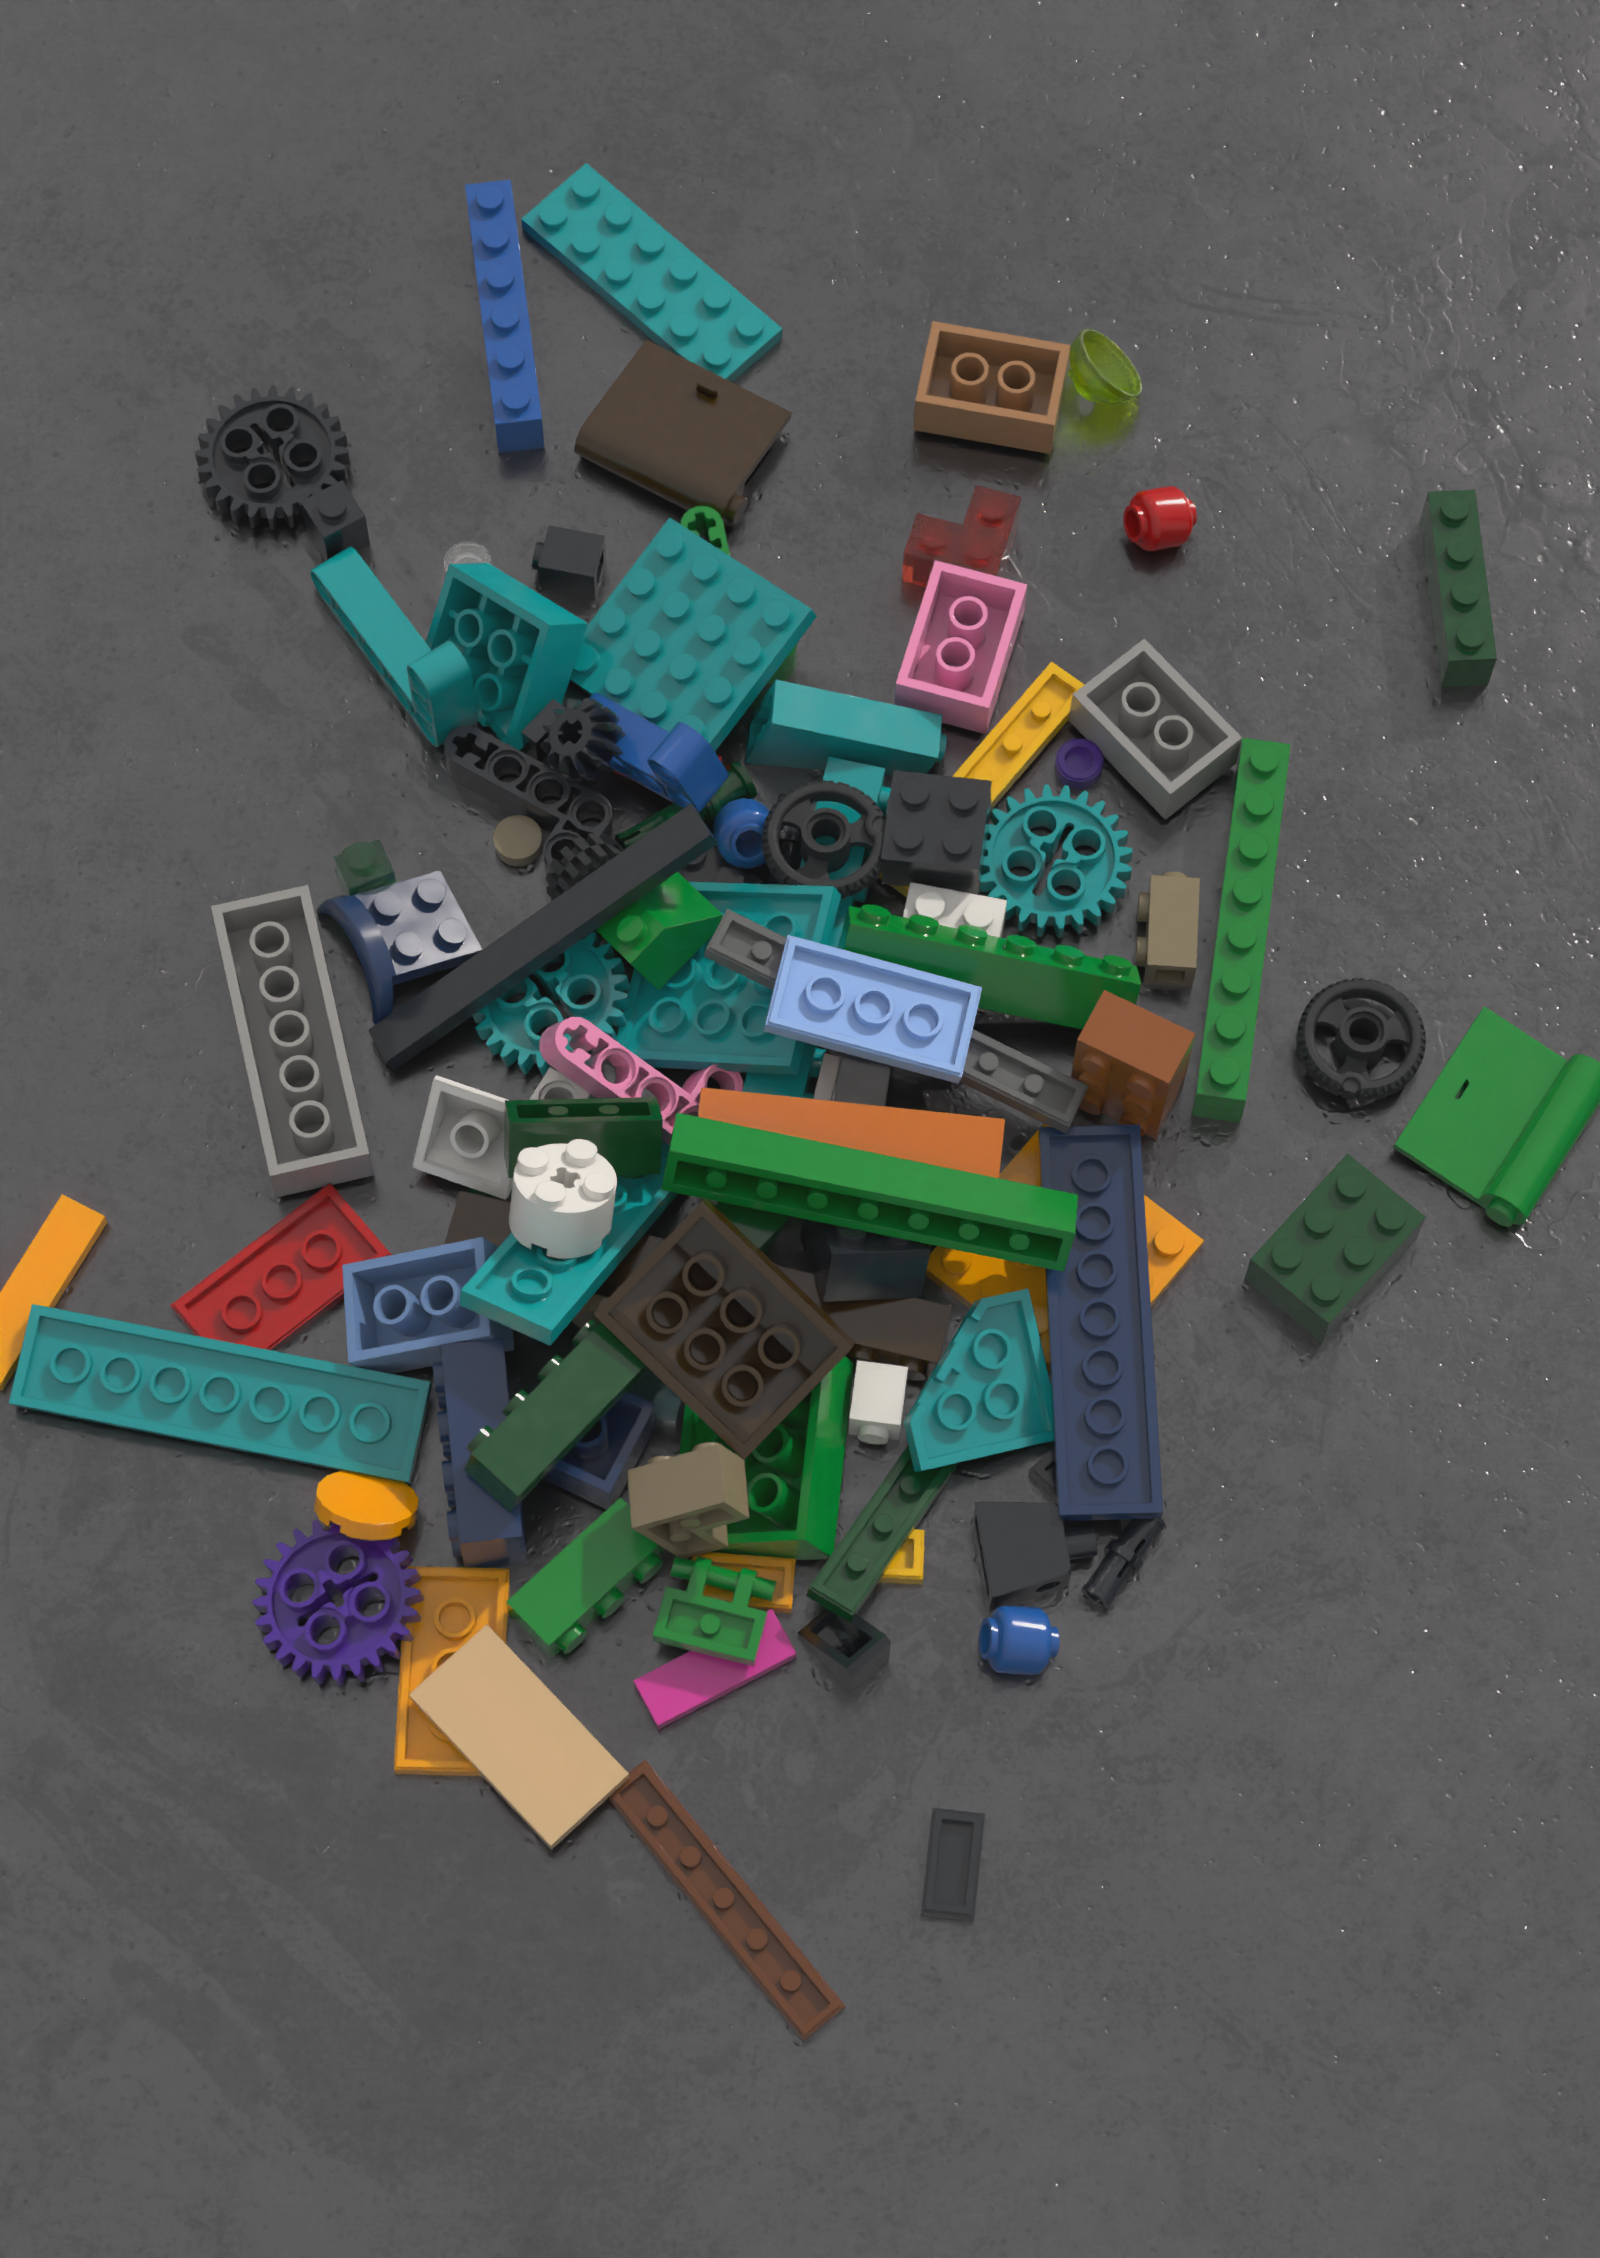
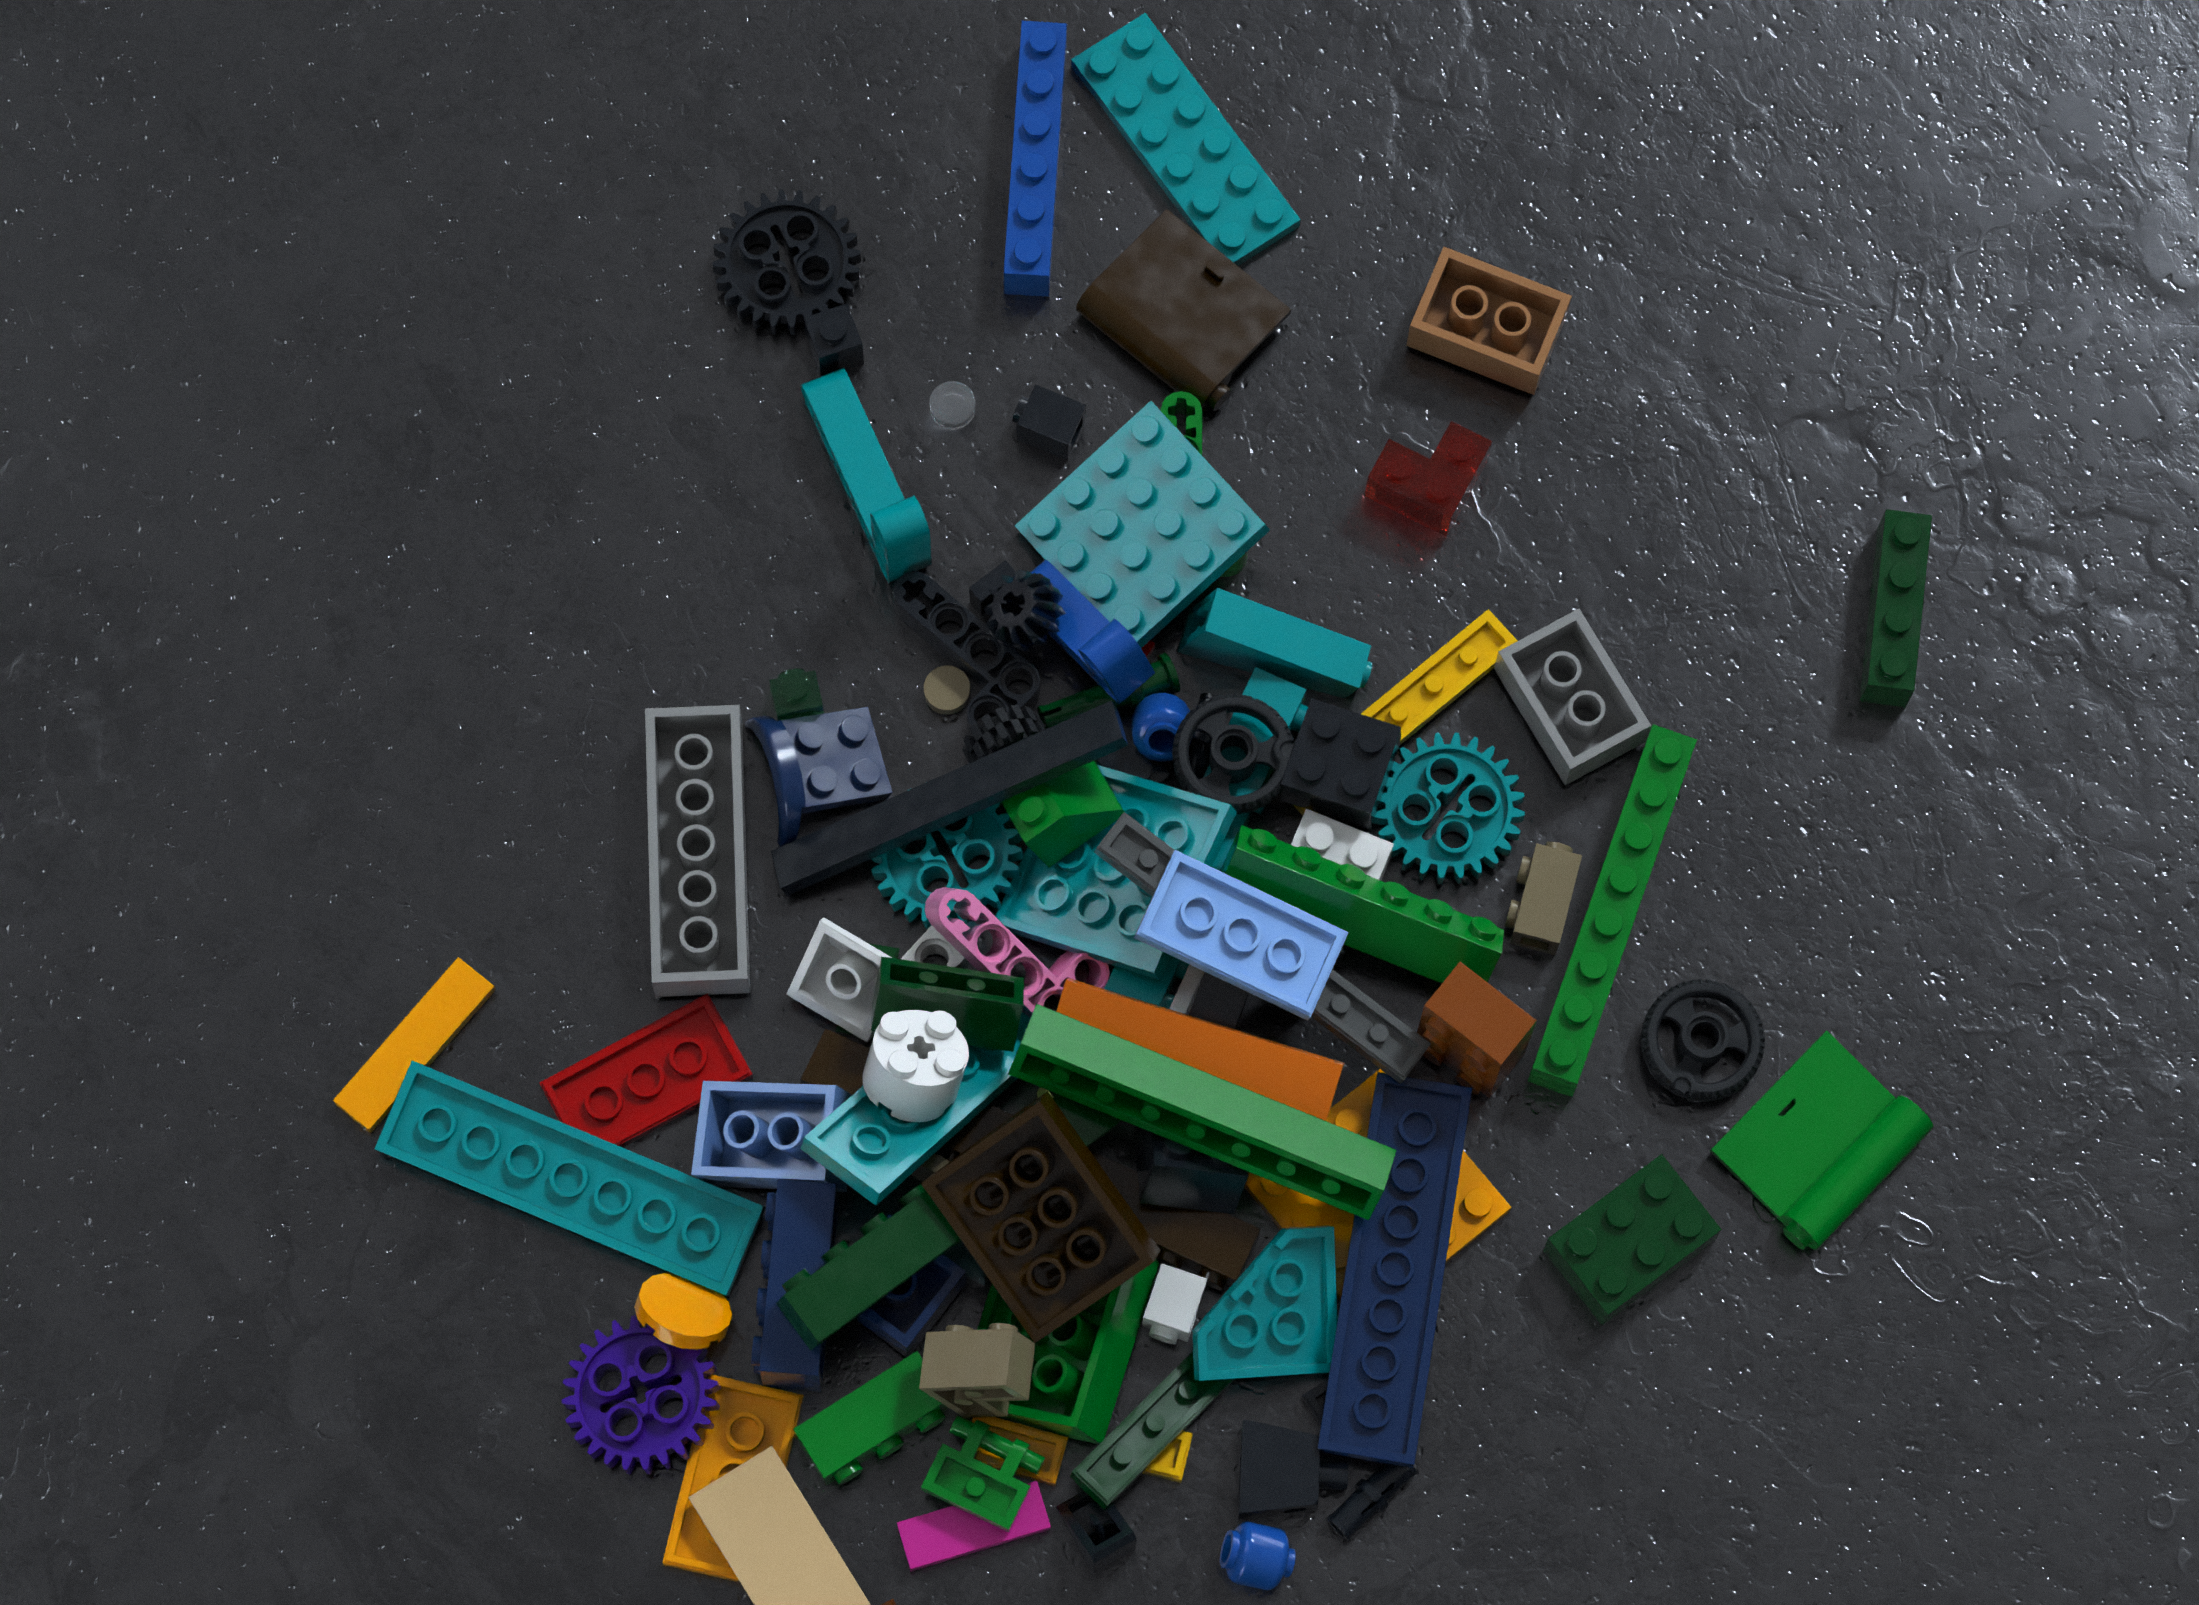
camera: 10 degrees right, 5 degrees up
teal wedge [425,563,588,751] -> none
bright pink brick [894,560,1027,734] -> none
dark purple tile [1054,738,1104,789] -> none
clear neon green piece [1068,329,1142,405] -> none
red head [1123,486,1197,551] -> none

